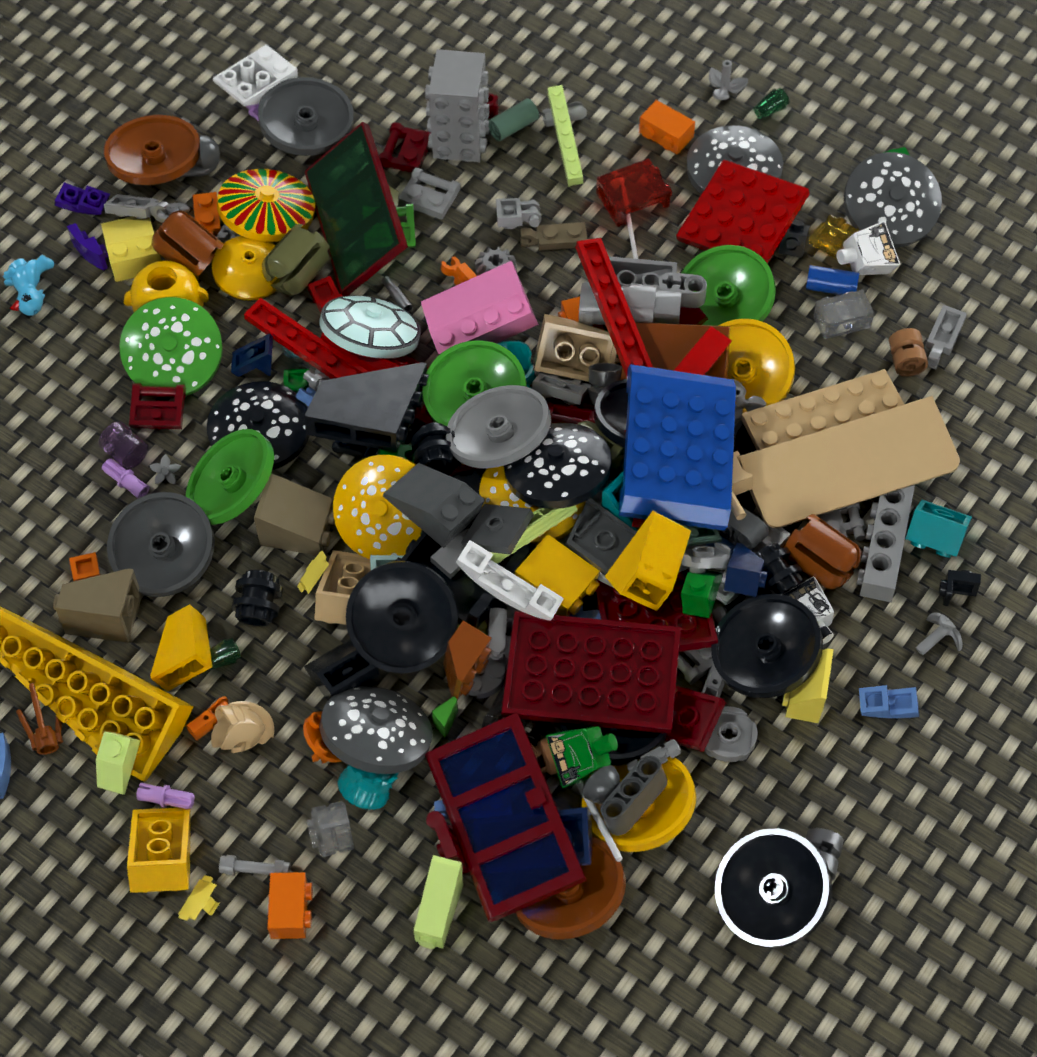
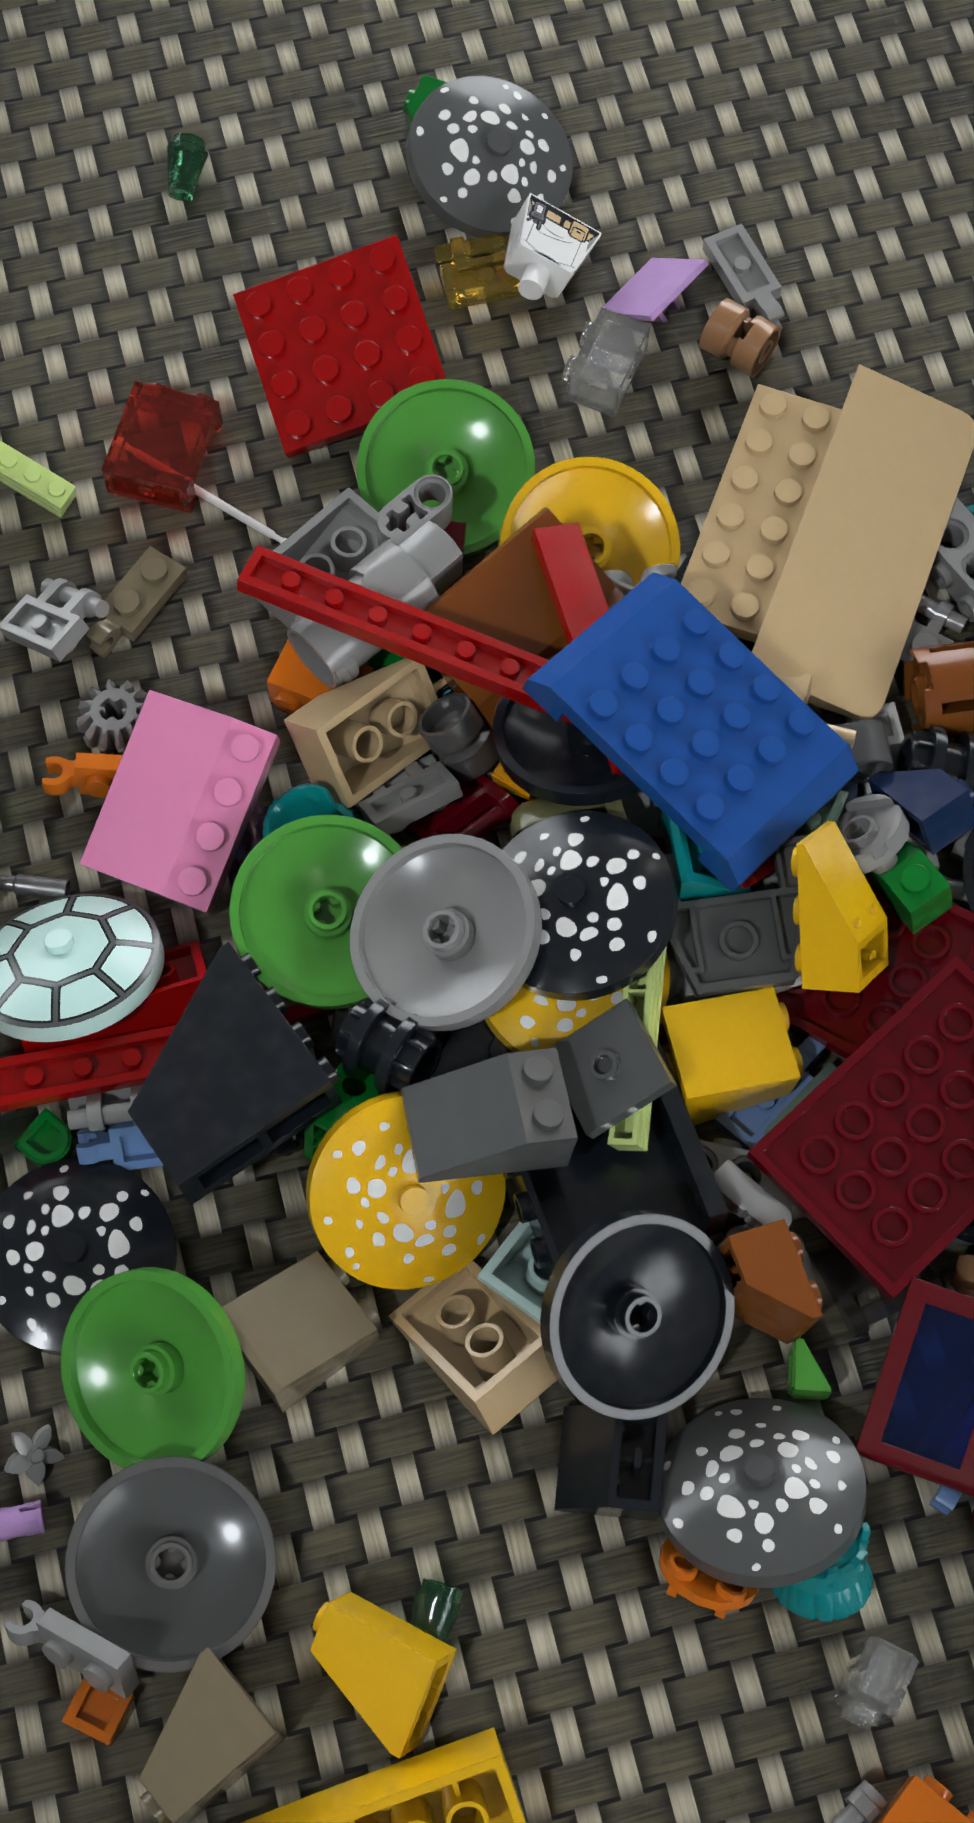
camera: 50 degrees left, 10 degrees up
orange bar [186,696,228,741] -> none
tan helmet [211,701,274,753] -> none
black piece [232,570,283,627] -> none
light yellow piece [297,551,329,594] -> none
light grey slope [431,528,469,579] -> none
white slope [456,540,564,621] -> none
orange brick [639,100,695,155] -> none
dark grey dish [686,125,783,194] -> none
light grey plant [709,60,748,100] -> none
black bracket [778,220,810,258] -> none
blue pin [806,265,859,297] -> none
none -> light grey plate [4,1600,140,1700]
none -> lavender piece [597,258,708,323]

